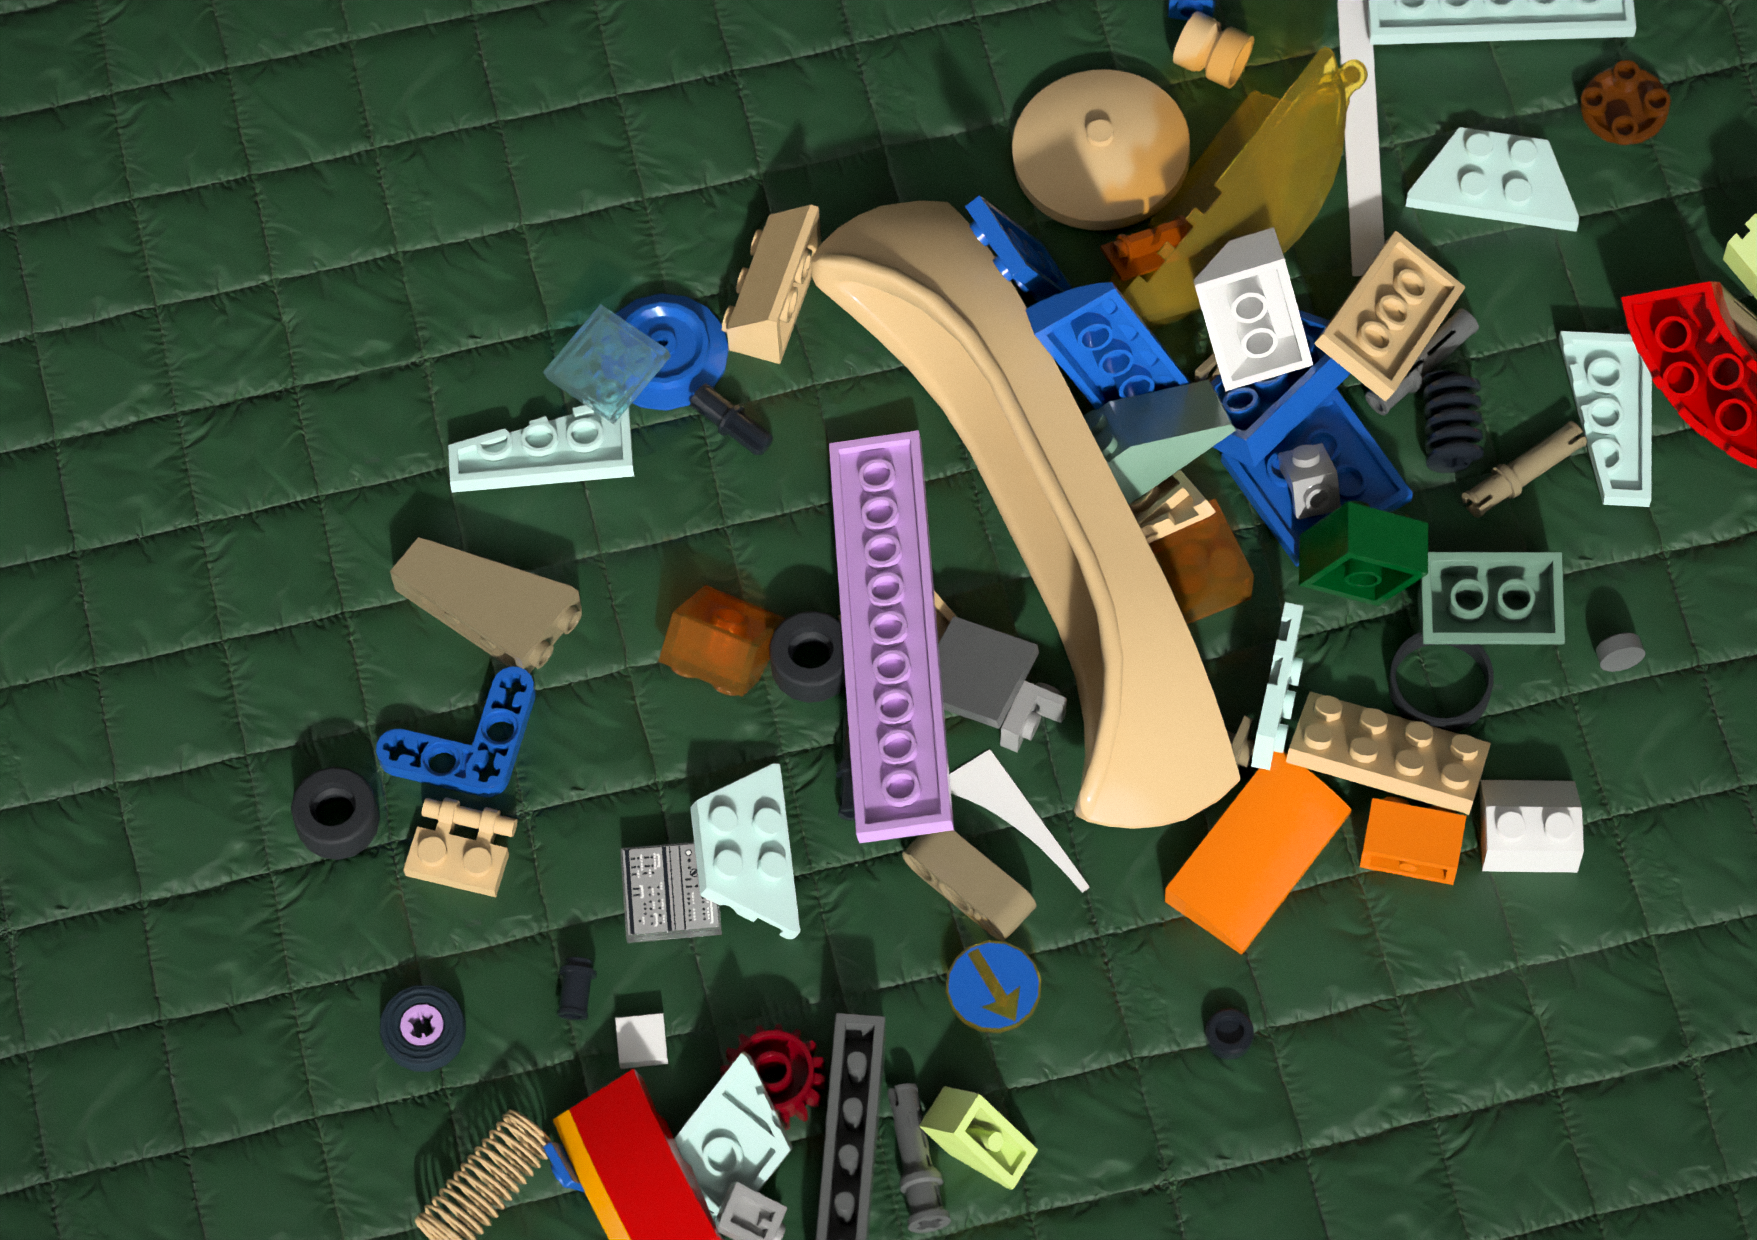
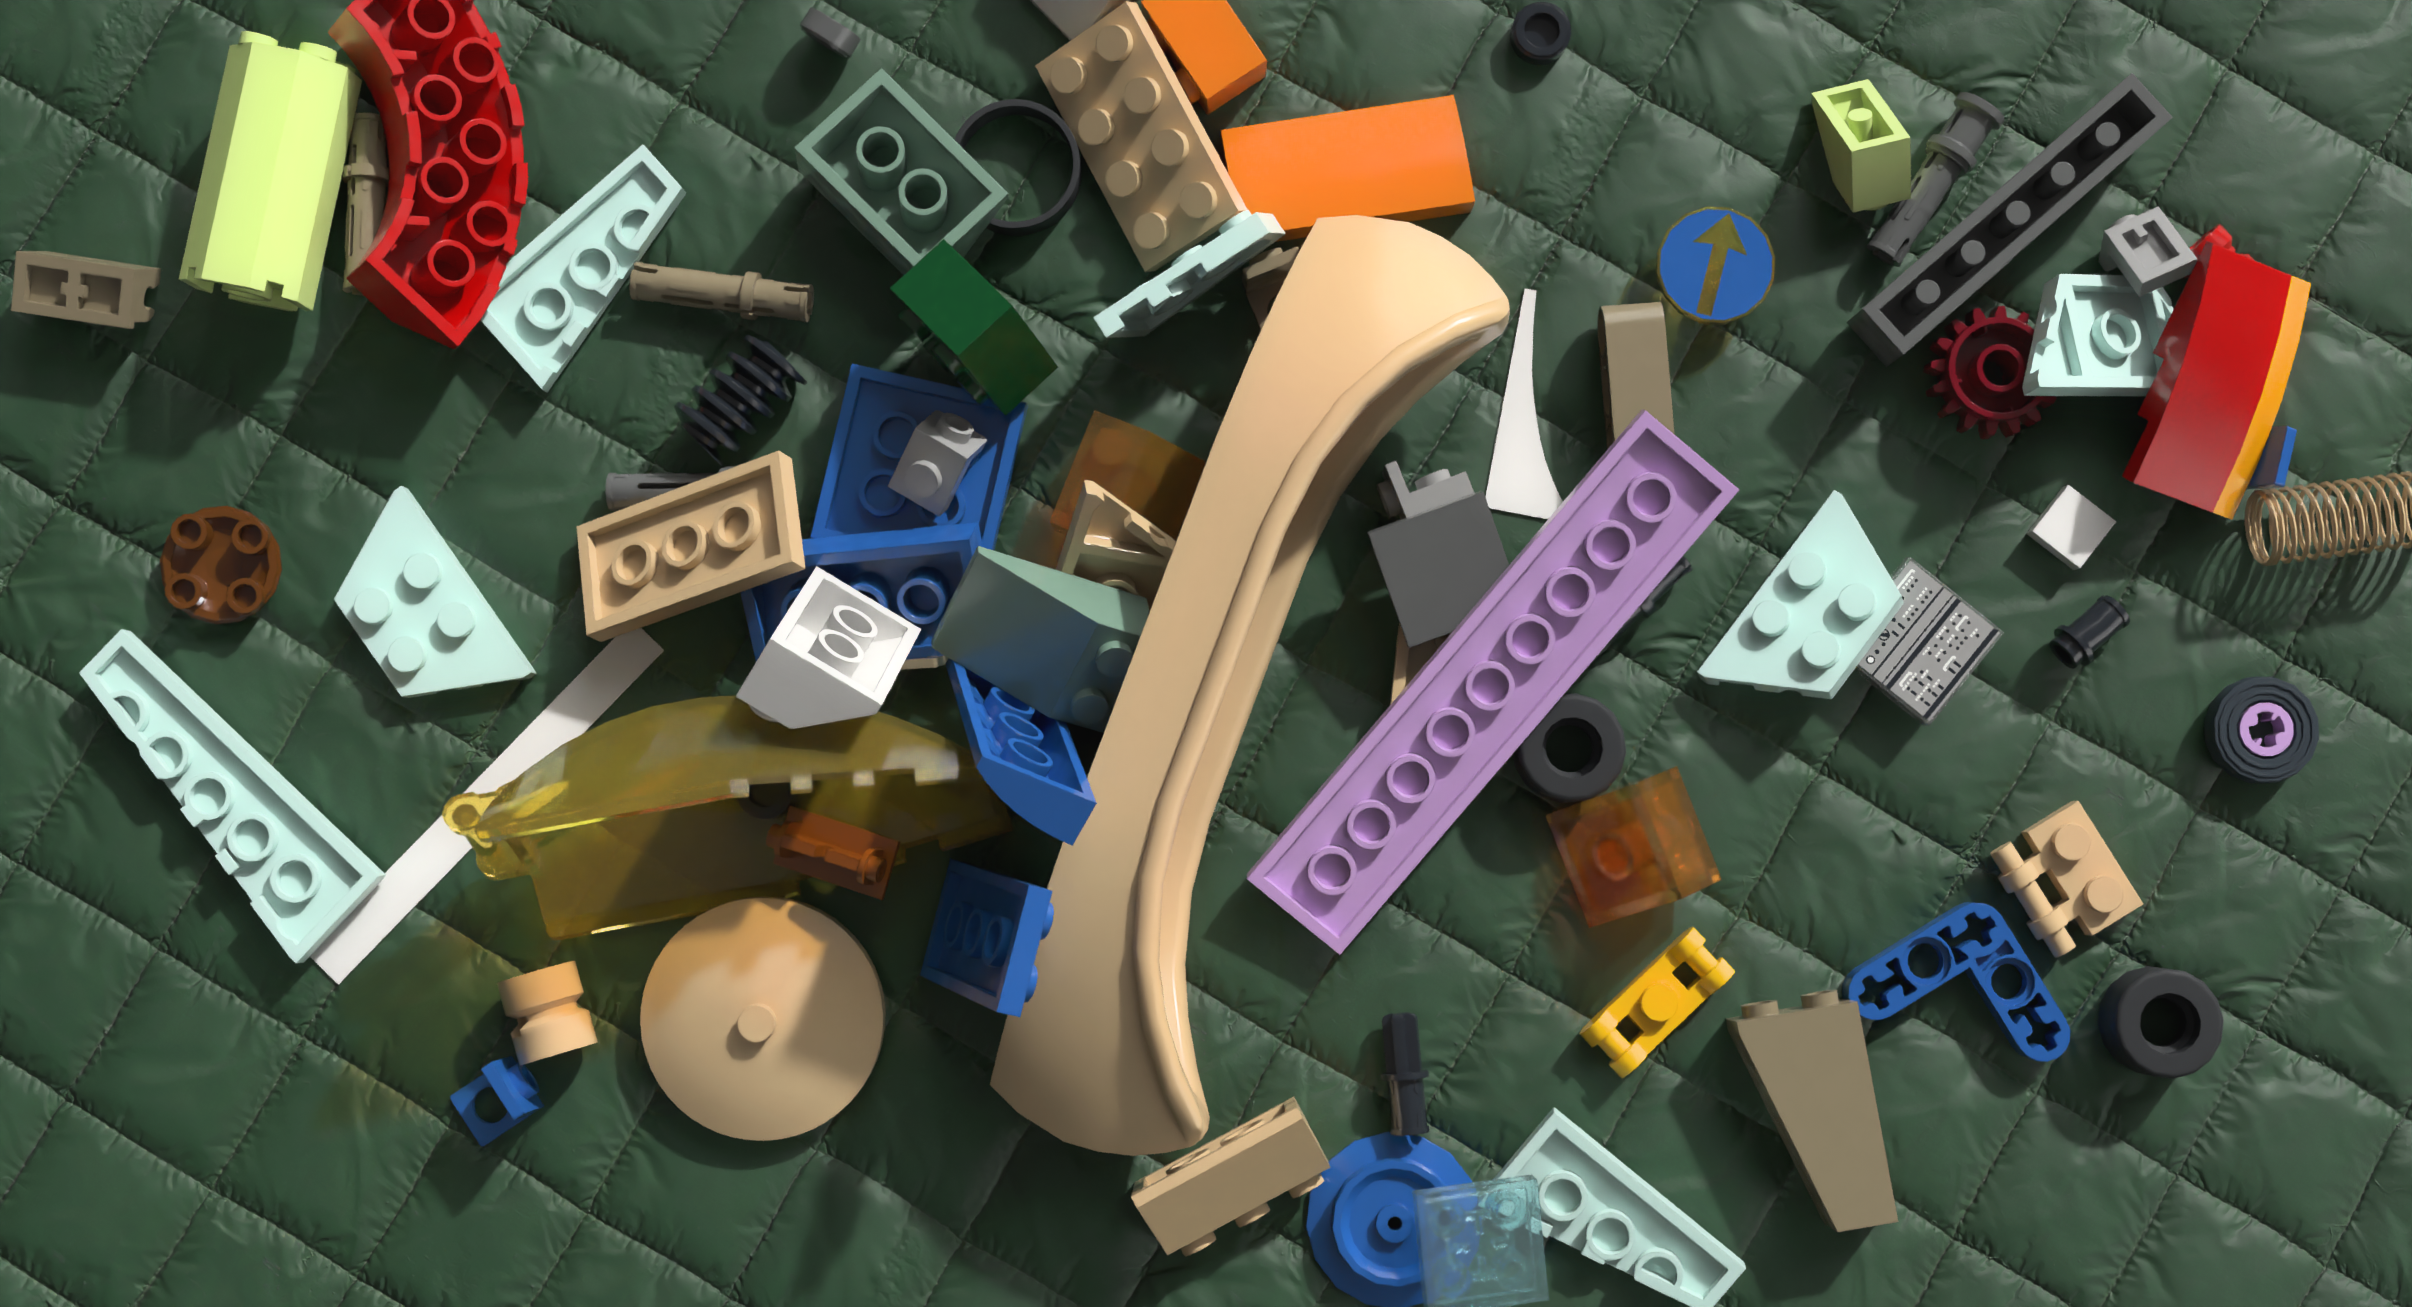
camera: 135 degrees left, 20 degrees up
none -> yellow plate [1579,926,1735,1078]

